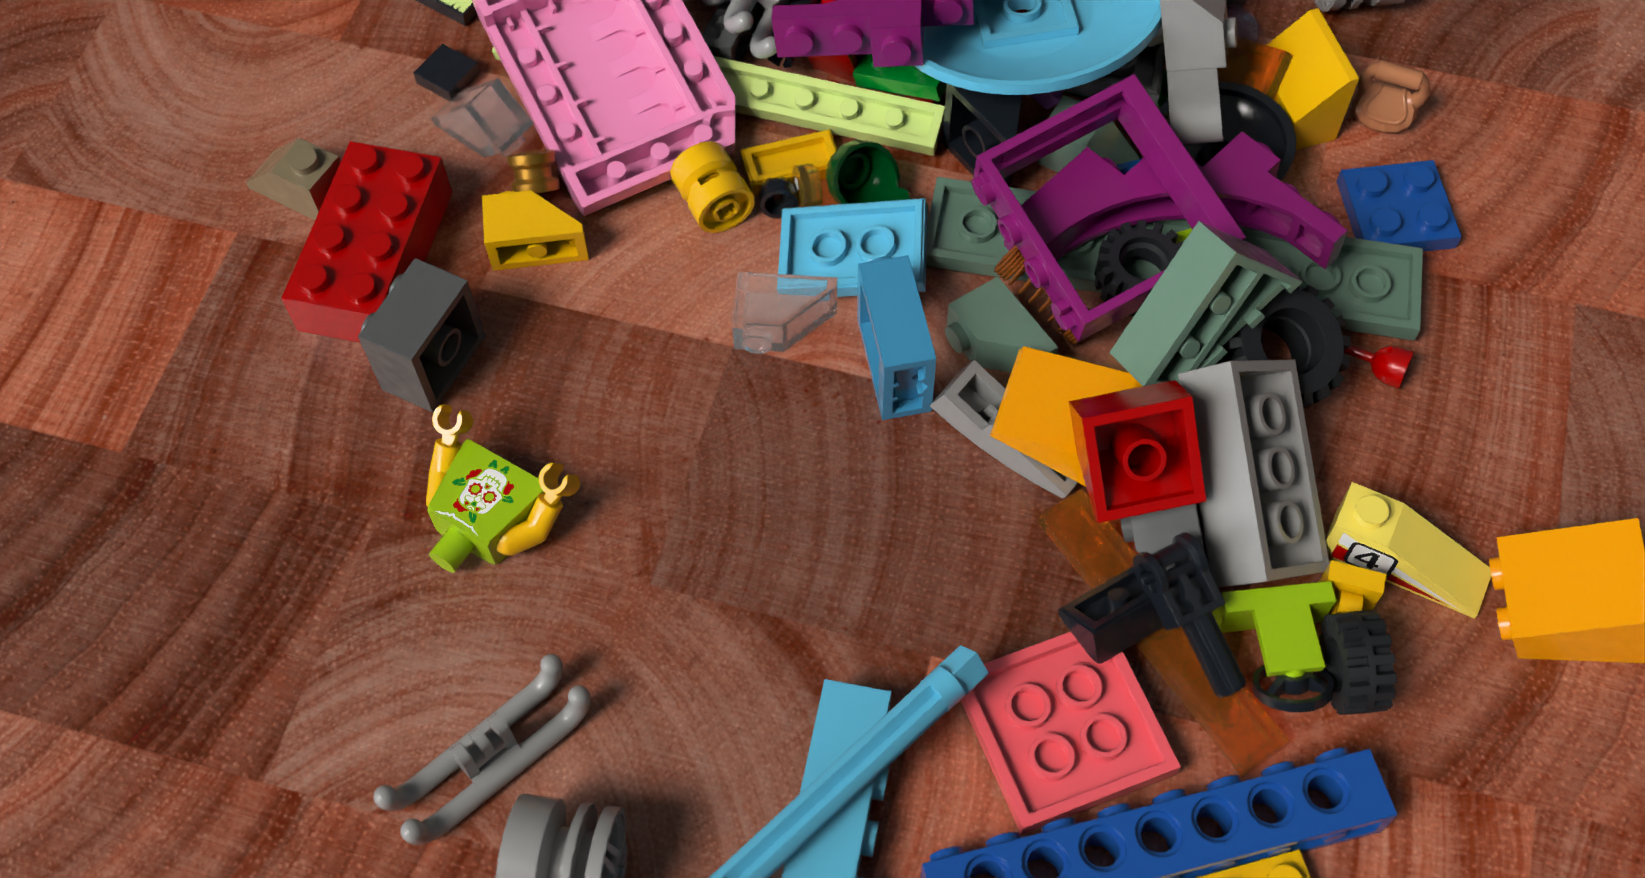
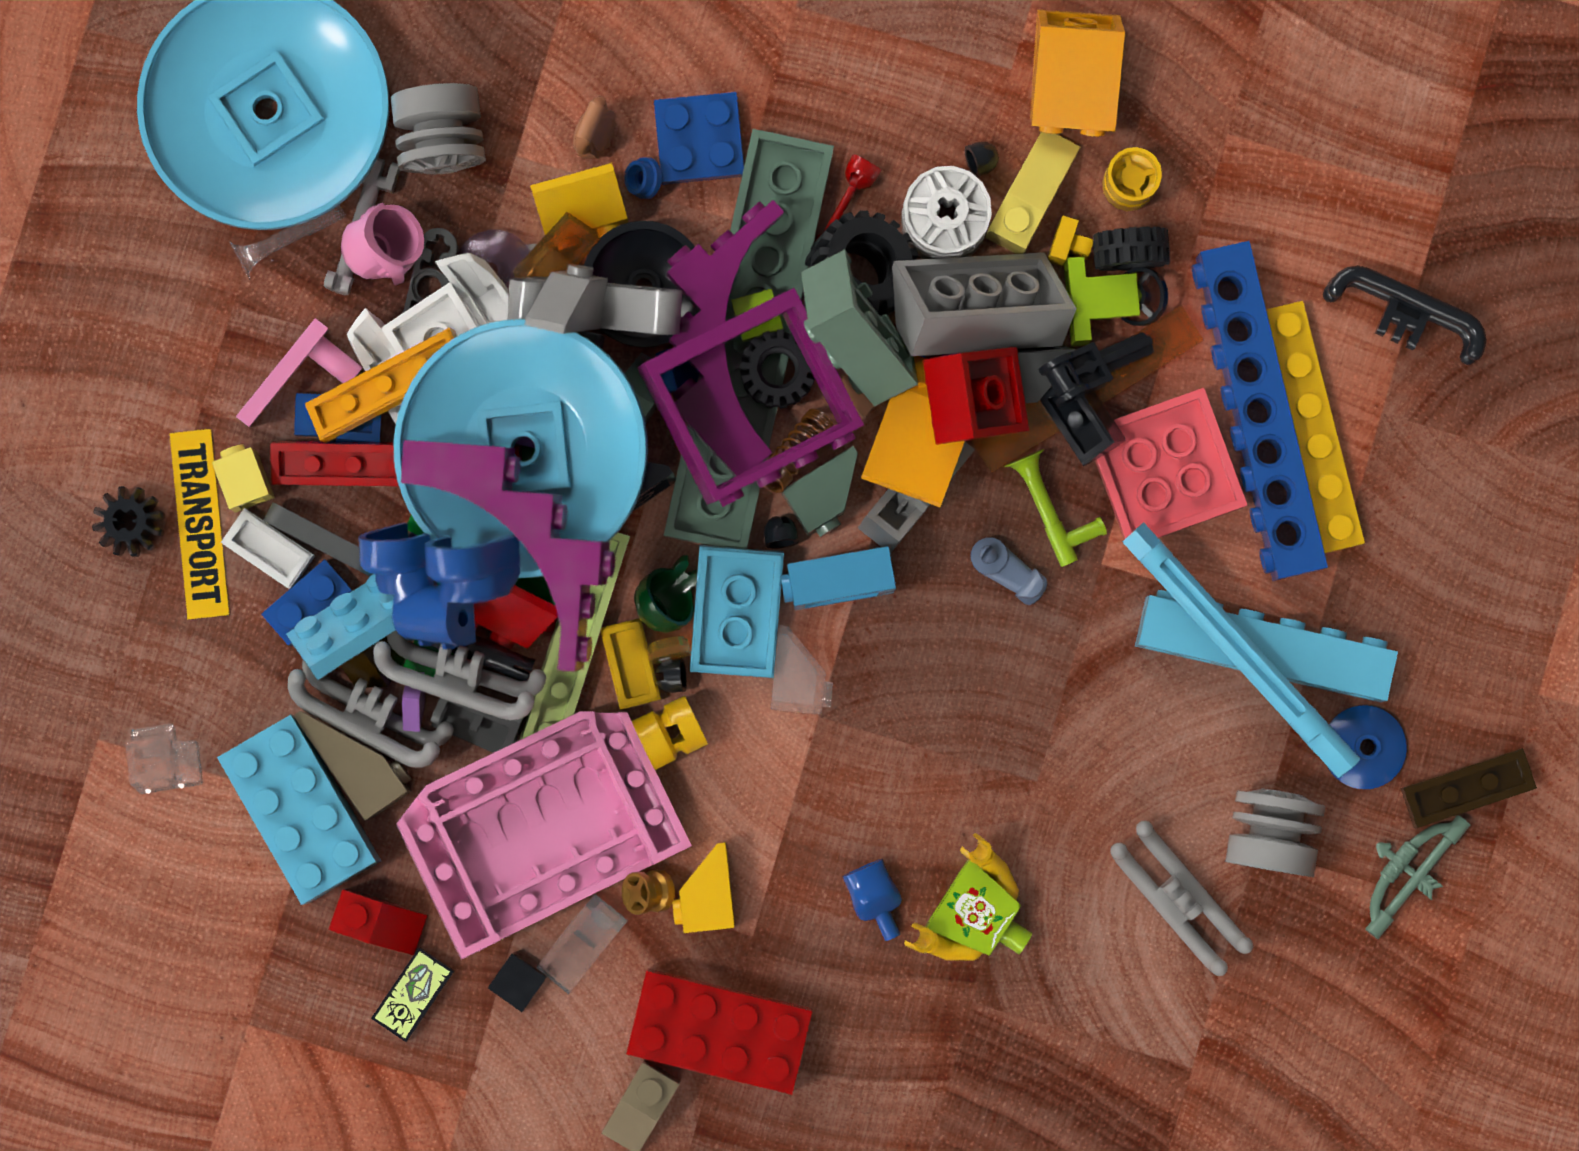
camera: 90 degrees left, 25 degrees up
dark grey brick [358,258,486,413] -> none
none -> blue plate [624,157,662,199]
none -> black hinge [764,516,799,549]
none -> blue piece [842,859,902,941]
none -> white wheel [901,166,992,259]
none -> black hinge [964,141,999,177]
none -> sand blue piece [971,538,1047,605]
none -> lime piece [1004,449,1107,567]
none -> yellow wheel [1102,147,1162,211]

